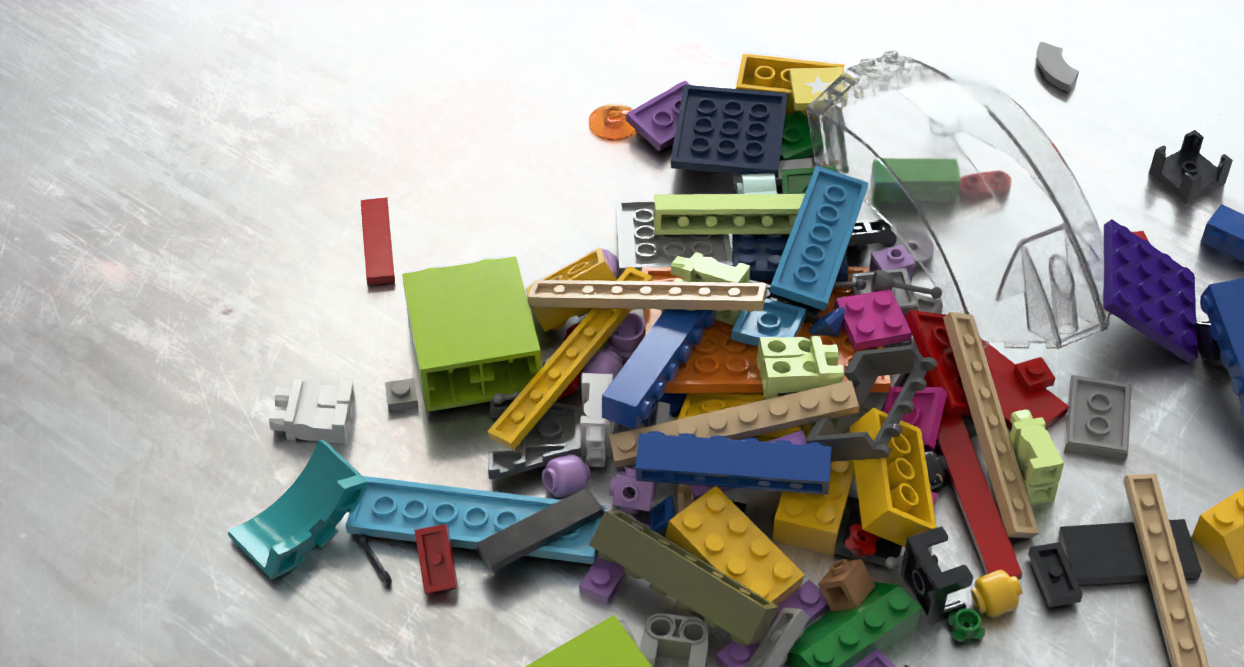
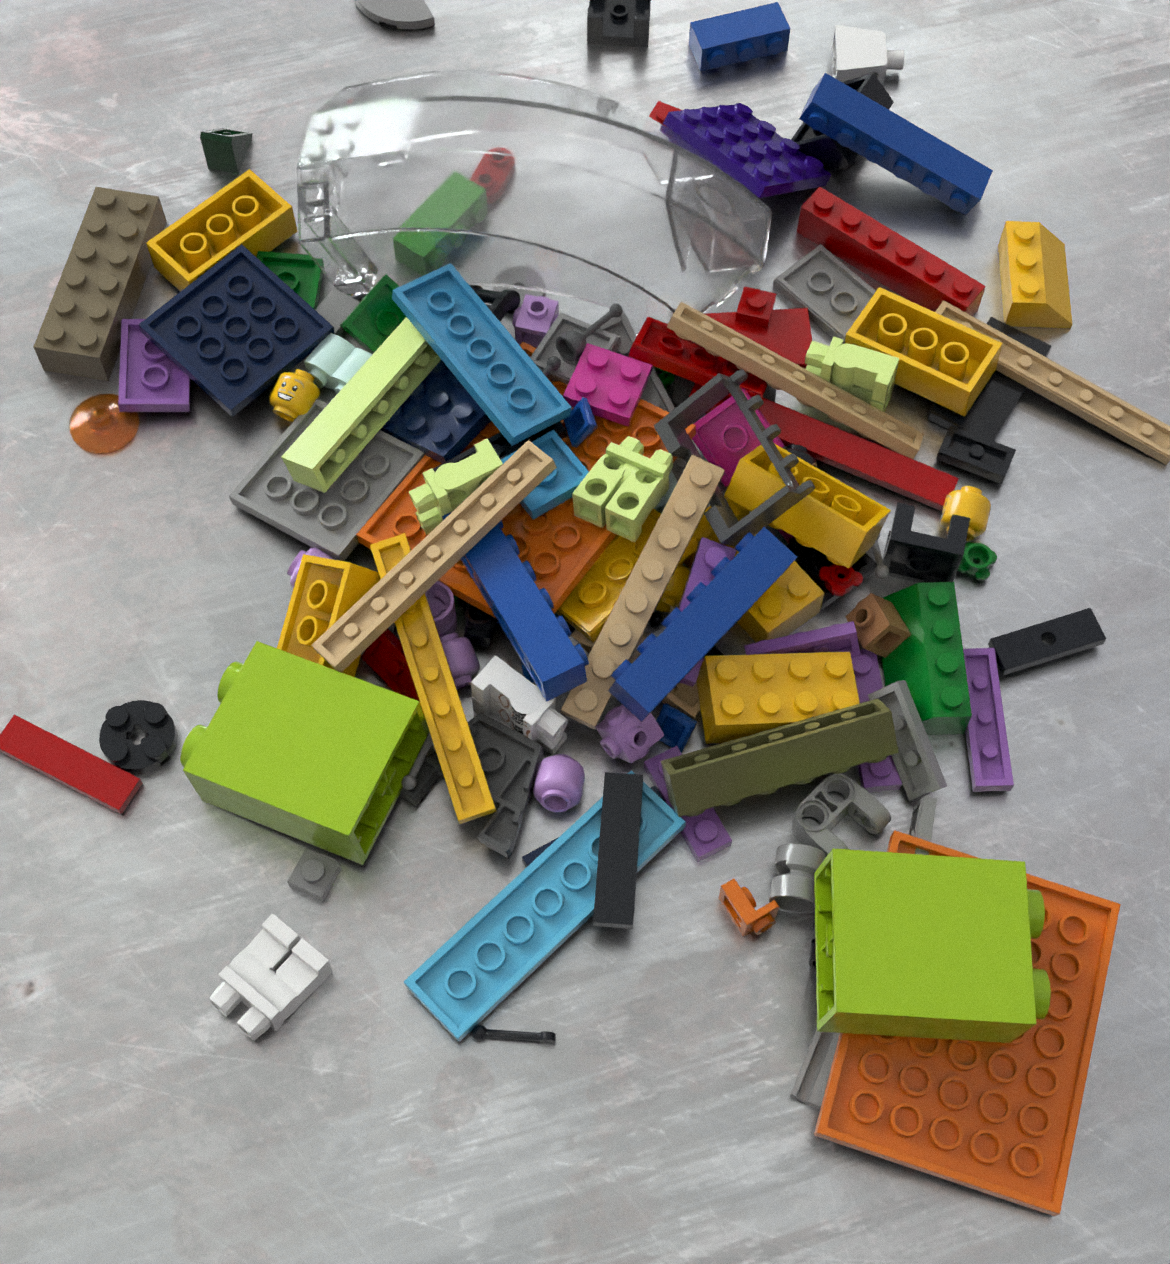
camera: 55 degrees left, 15 degrees up
teal panel [228,440,368,579] -> none
red plate [414,524,458,595] -> none
light yellow tile [789,67,848,111] -> none
none -> dark tan brick [33,187,167,381]
none -> black plate [99,700,178,775]
none -> dark green slope [200,128,253,174]
none -> yellow head [269,369,320,422]
none -> orange bracket [718,878,780,937]
none -> medium lavender plate [744,621,860,657]
none -> red brick [797,187,986,316]
none -> yellow brick [845,287,1003,417]

